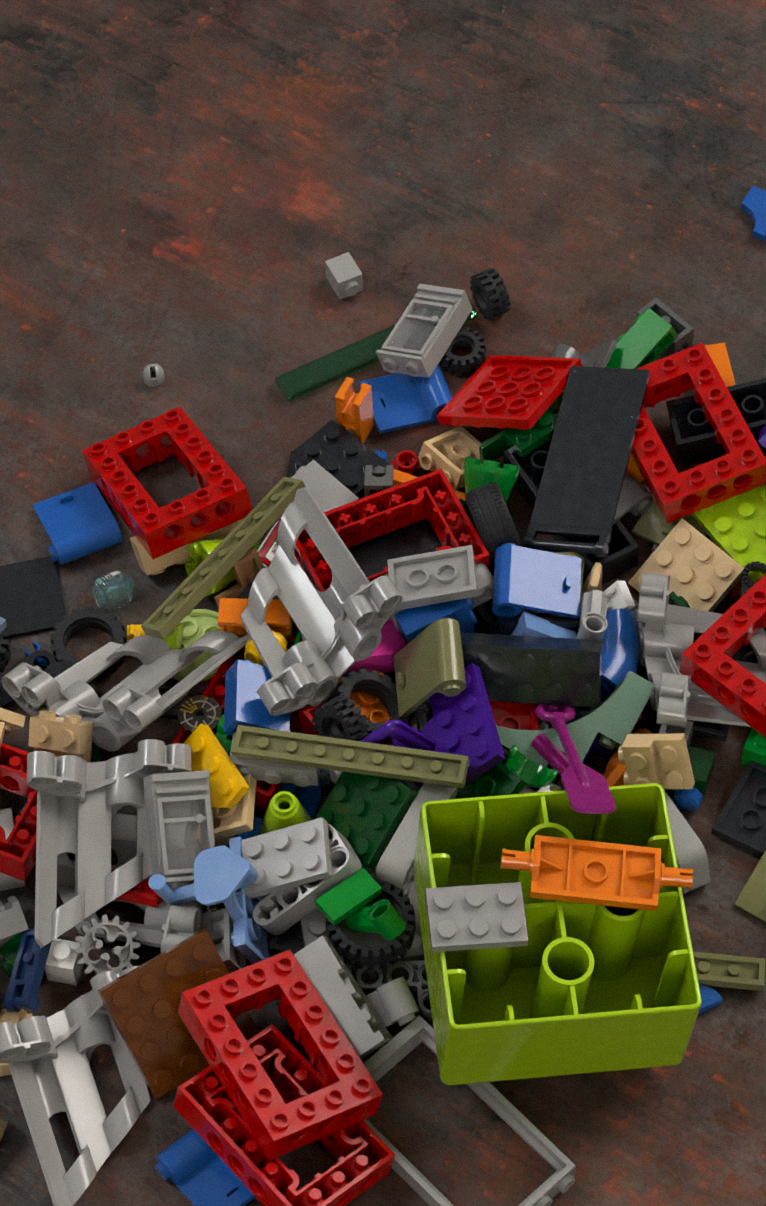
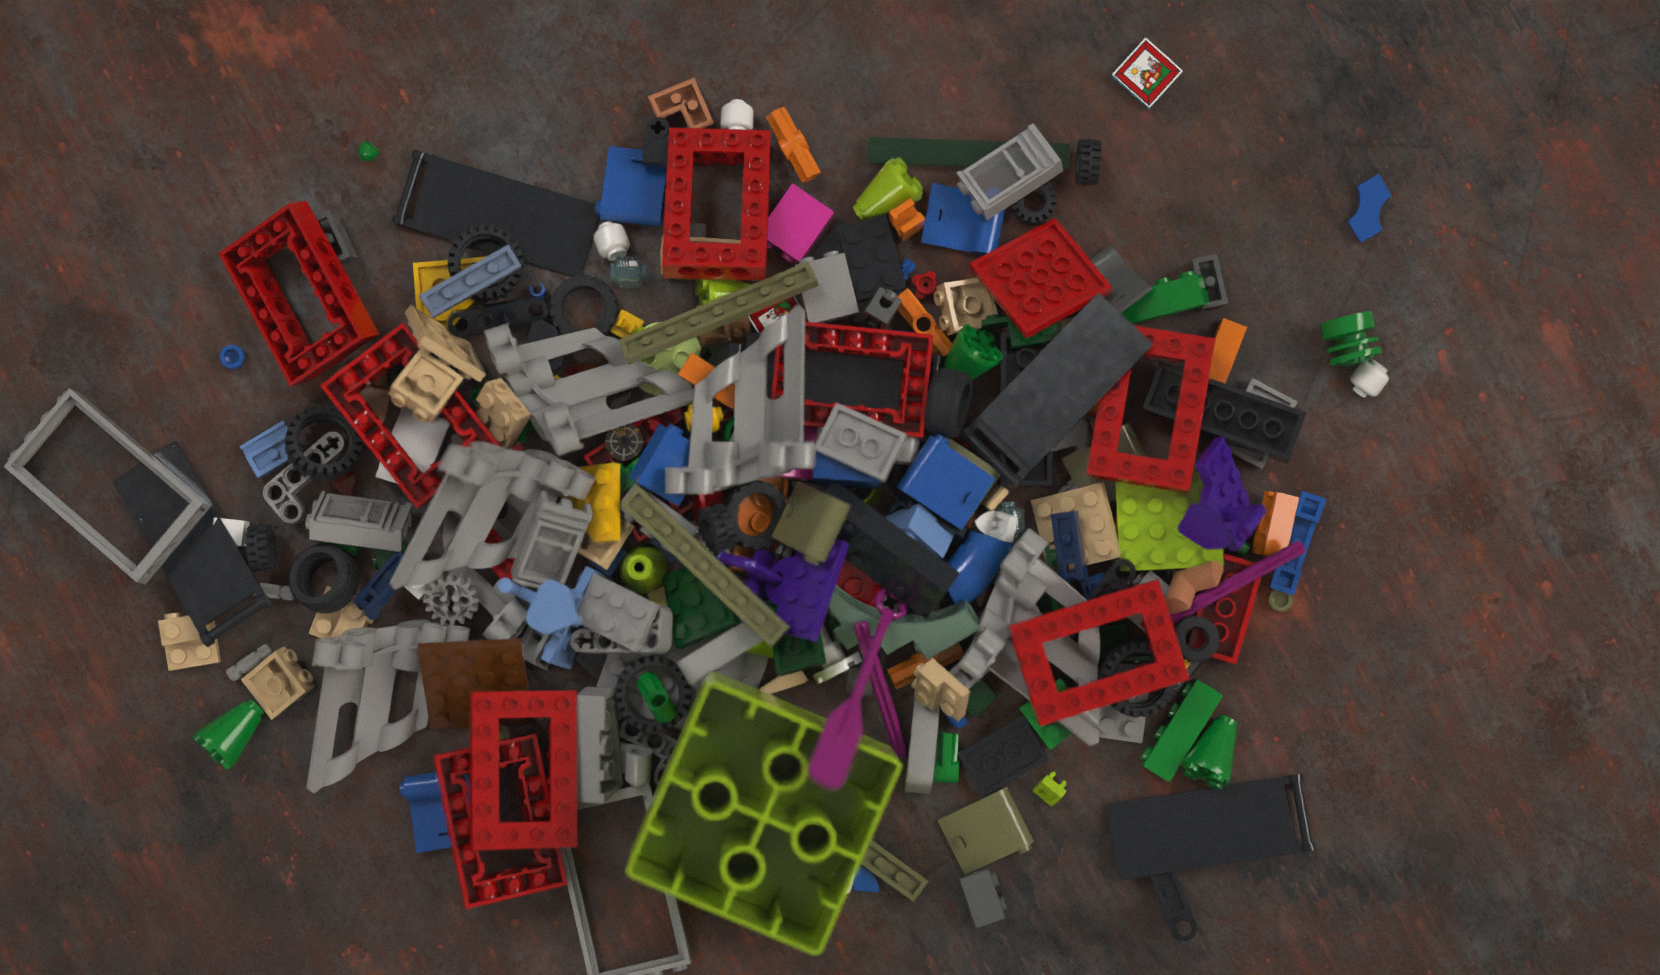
camera: 30 degrees right, 30 degrees up
light grey hinge [143,363,165,387] -> none
green tile [315,868,382,926] -> none
light grey brick [325,252,363,300] -> none
light grey plate [425,882,528,952] -> none
orange plate [500,835,693,911] -> none
green helmet [503,744,558,788] -> none
light grey piece [576,589,608,640] -> none
none -> white head [594,221,630,261]
none -> black piece [642,117,669,168]
none -> nougat brick [648,78,714,129]
none -> white head [720,99,754,130]
none -> orange piece [766,107,821,184]
none -> dark pink brick [767,183,834,265]
none -> lime cone [853,157,923,221]
none -> green piece [933,732,959,784]
none -> dark blue plate [1051,511,1089,584]
none -> tile [1111,37,1183,110]

